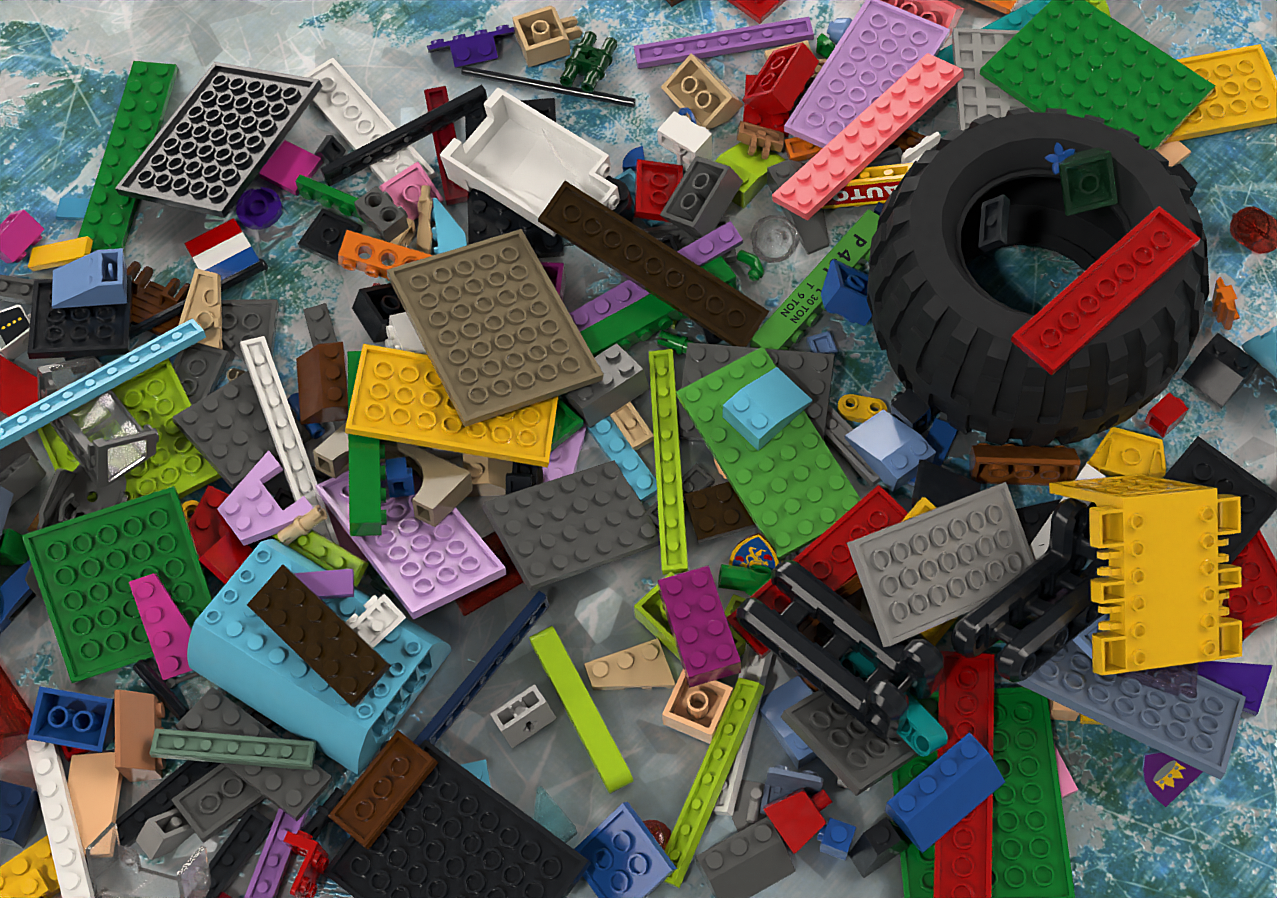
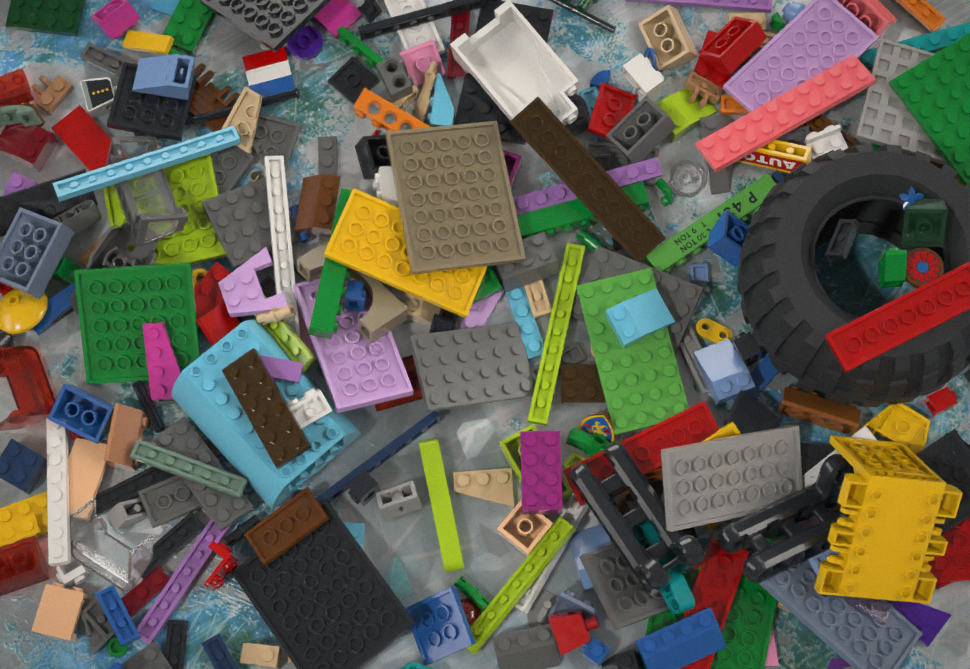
camera: 15 degrees right, 10 degrees up
none -> black brick [347,469,381,506]
none -> green pin [454,576,491,612]
none -> green slope [877,248,907,288]
none -> tile [905,247,944,288]

